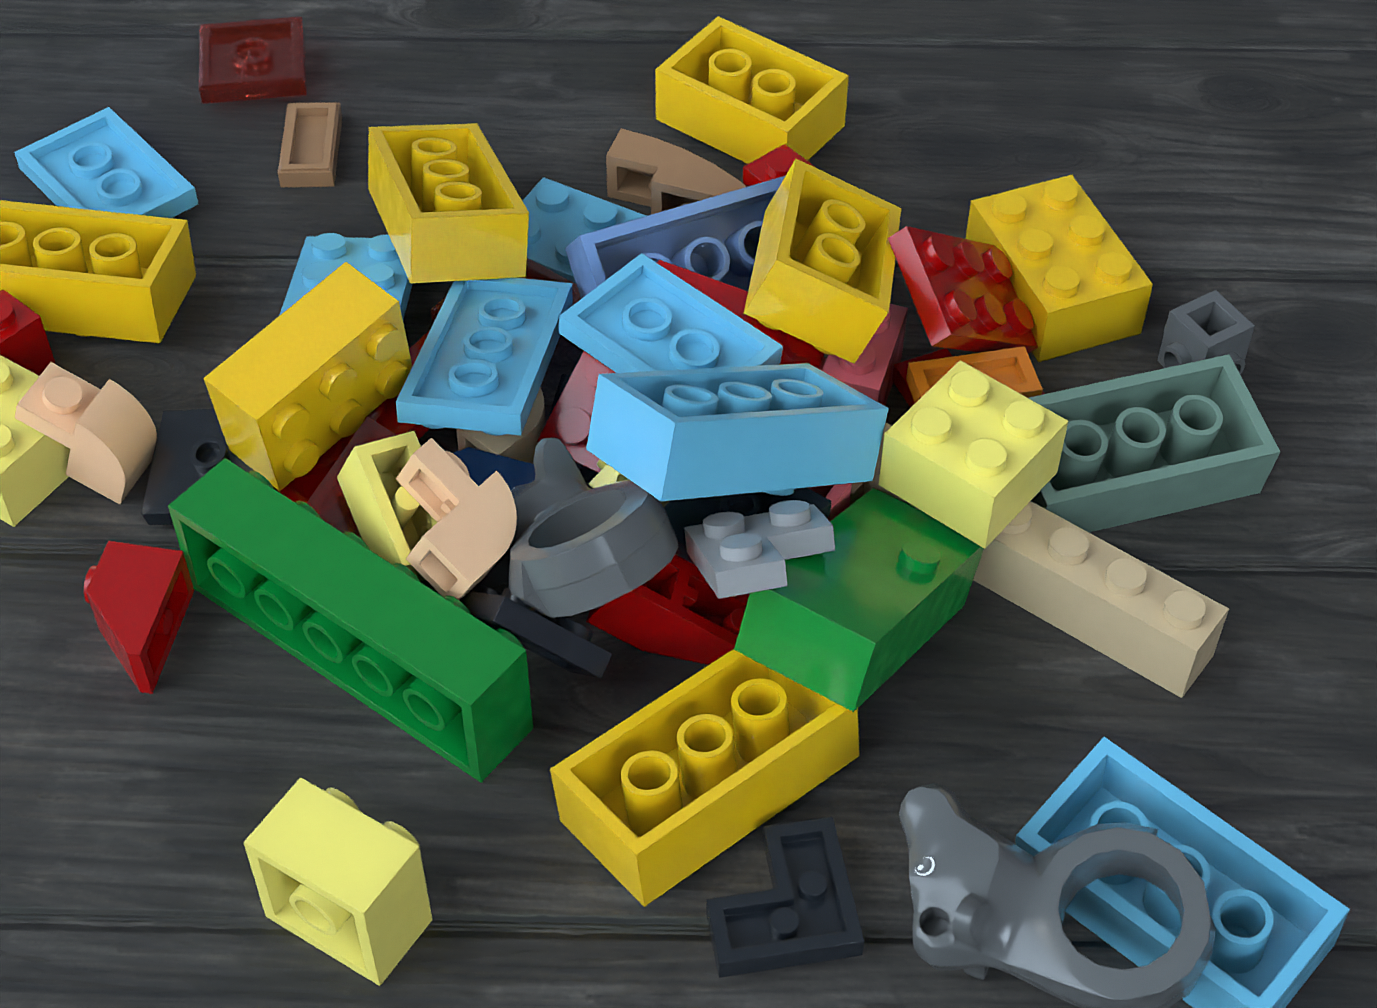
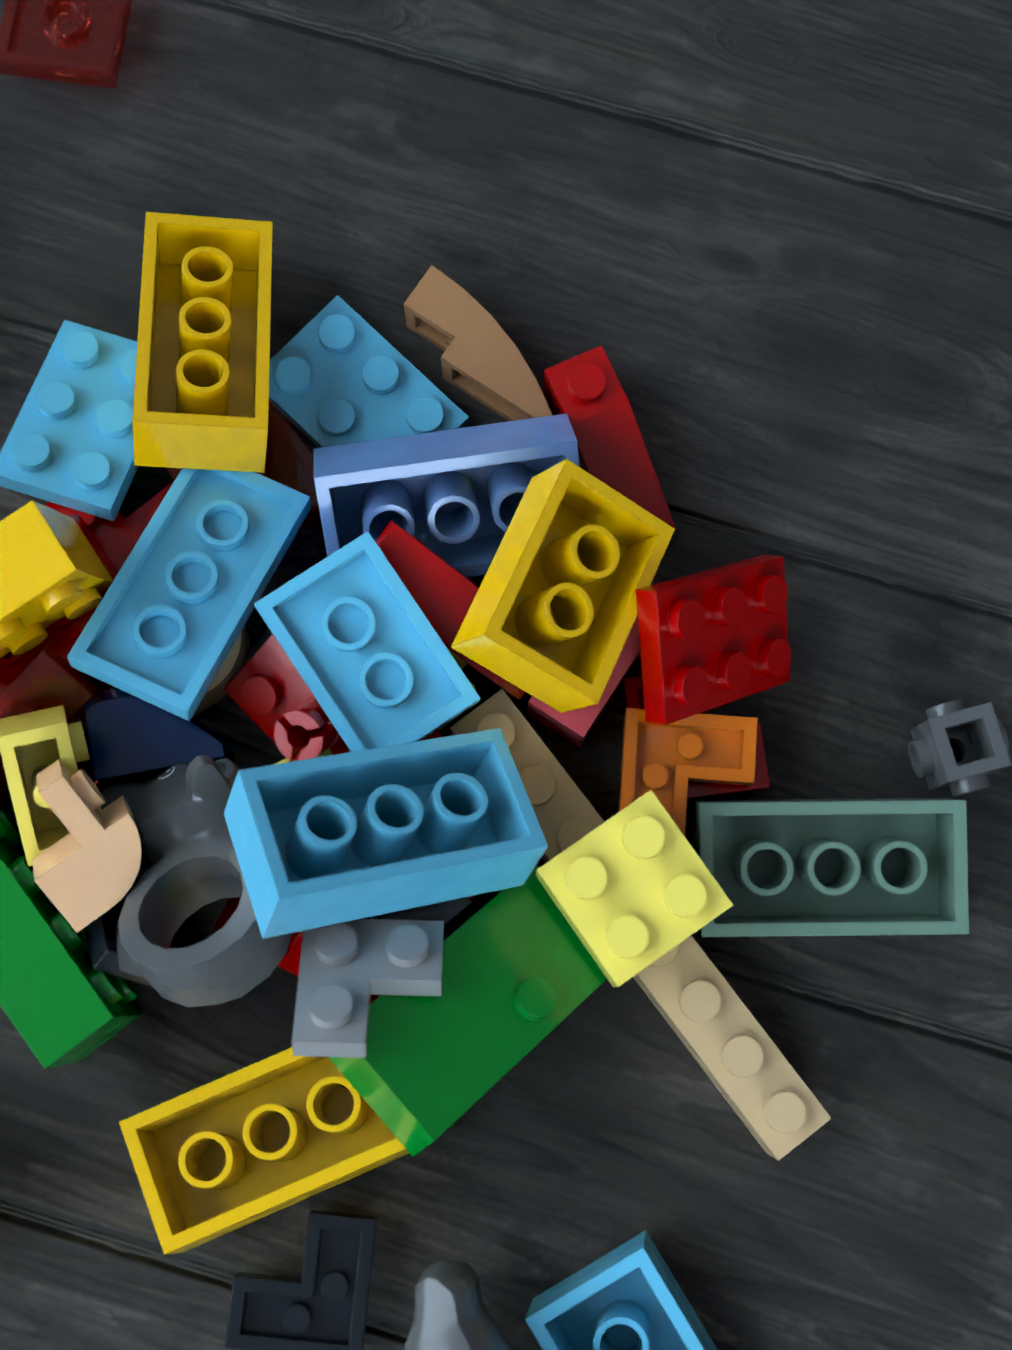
camera: 15 degrees right, 30 degrees up
medium nougat tile [278,102,342,187] -> none
yellow brick [655,16,849,164] -> none
yellow brick [965,175,1153,362] -> none

